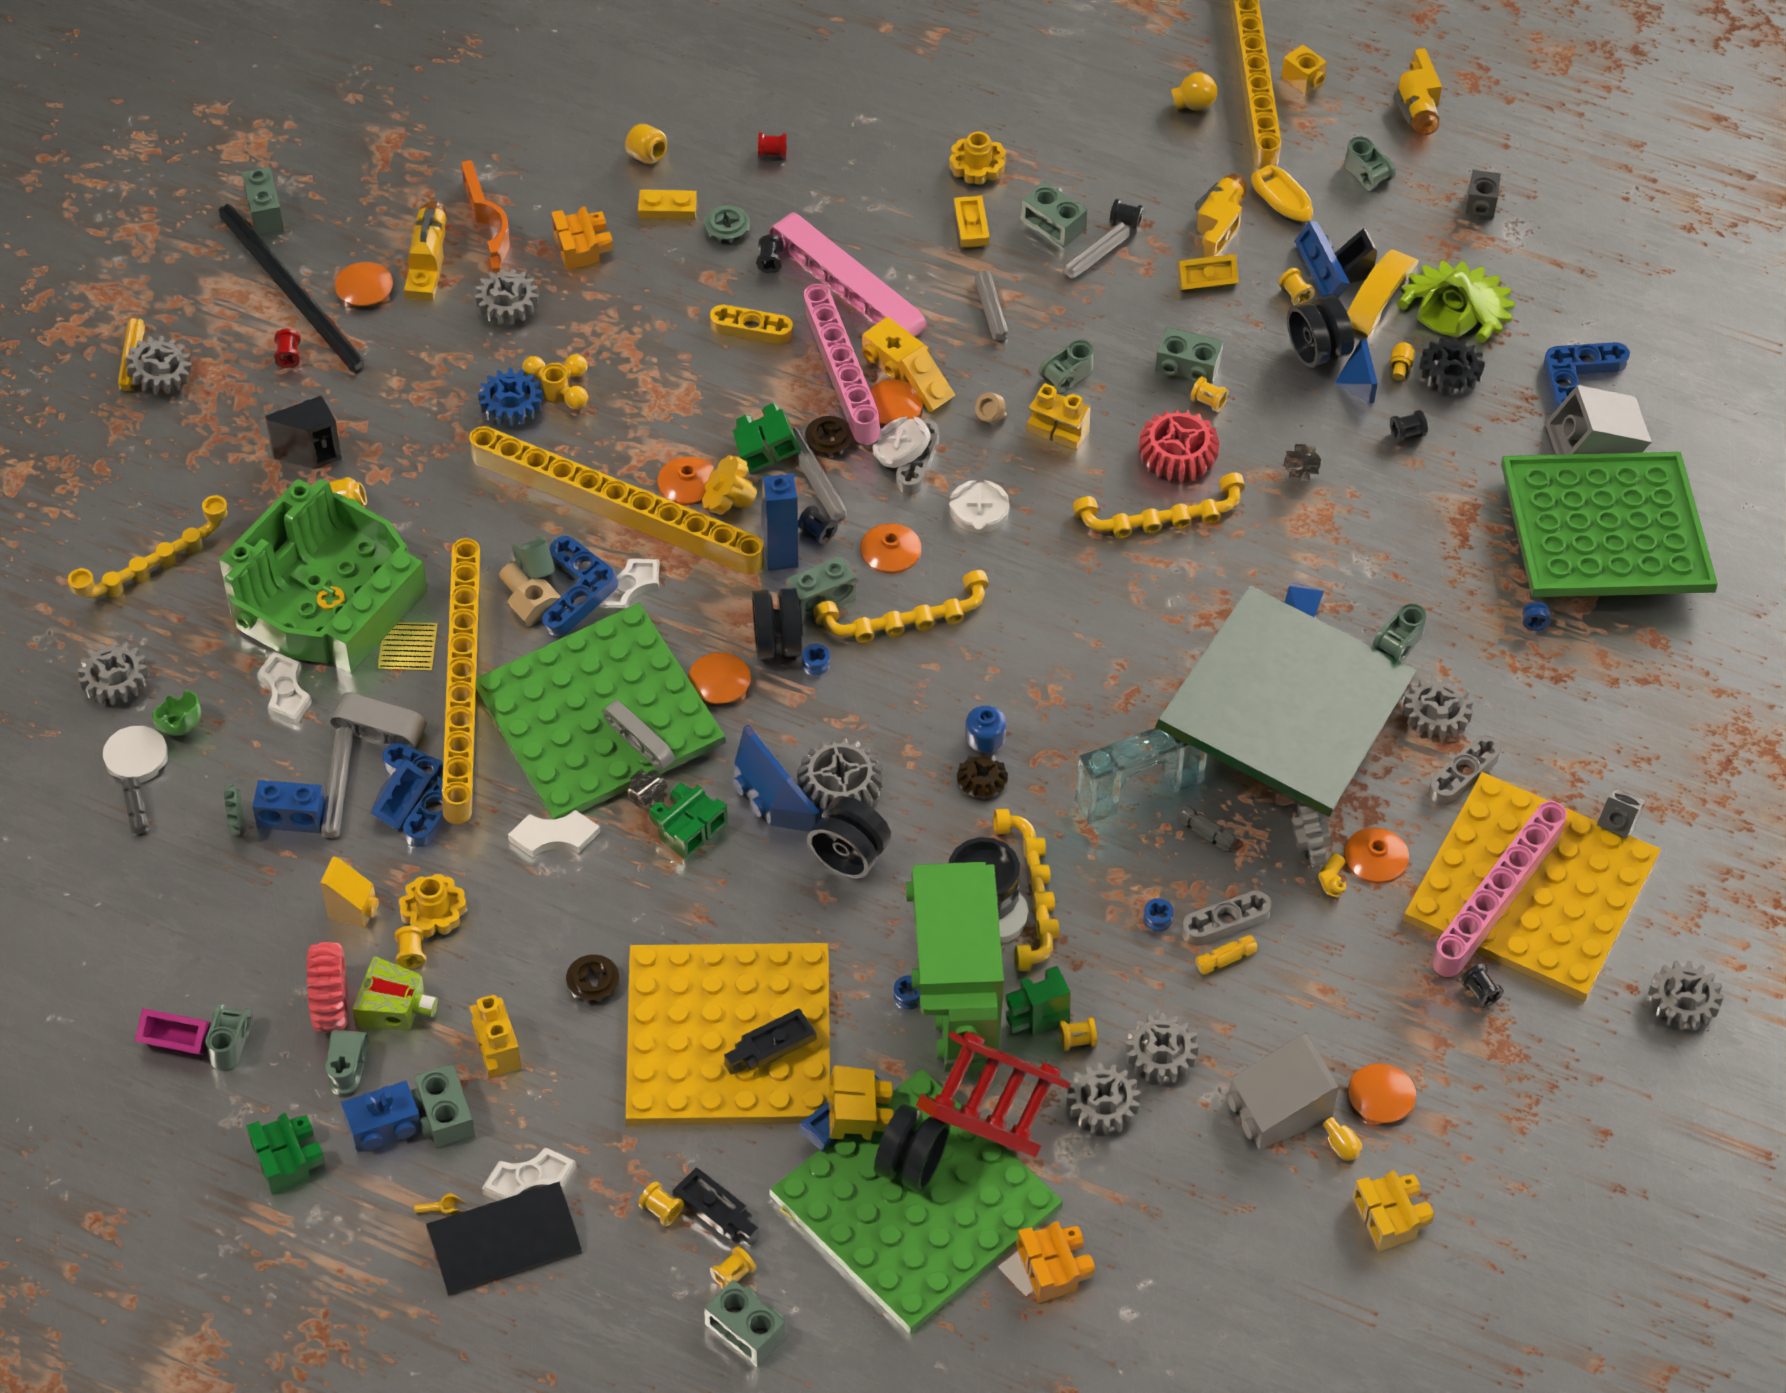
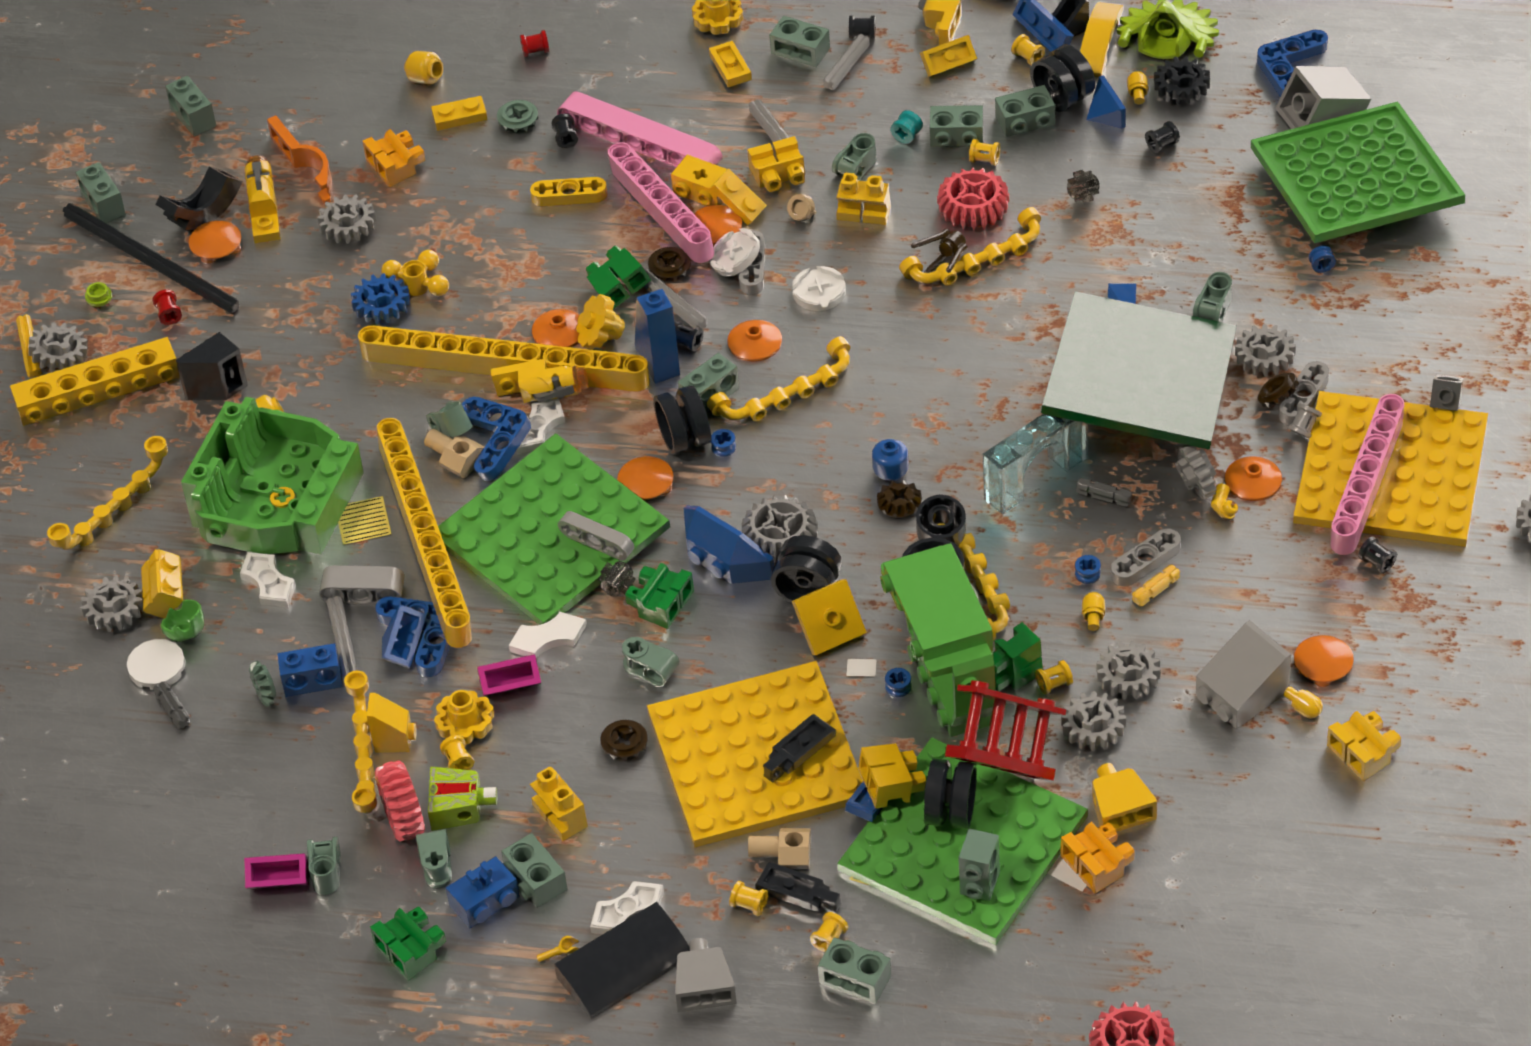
camera: 10 degrees left, 5 degrees down
none -> yellow brick [10,337,180,426]
none -> lime plate [85,282,112,307]
none -> yellow brick [141,549,183,619]
none -> black arch [155,166,243,230]
none -> sand green brick [165,75,217,137]
none -> yellow bar [344,670,377,814]
none -> dark pink brick [477,654,541,696]
none -> yellow plate [491,359,589,403]
none -> sand green piece [622,637,680,687]
none -> light grey torso [675,938,737,1012]
none -> yellow hips [747,136,805,192]
none -> tan piece [748,828,811,869]
none -> yellow plate [792,579,867,656]
none -> white sticker [846,659,877,677]
none -> teal wheel [890,110,923,144]
none -> dark brown plant [911,228,968,273]
none -> black piece [916,494,966,546]
none -> sand green brick [959,829,1000,901]
none -> sand green brick [995,85,1055,137]
none -> yellow cylinder [1082,592,1105,631]
none -> yellow torso [1092,763,1157,832]
none -> dark brown gear [1257,373,1299,408]
none -> light grey bush [1287,403,1322,438]

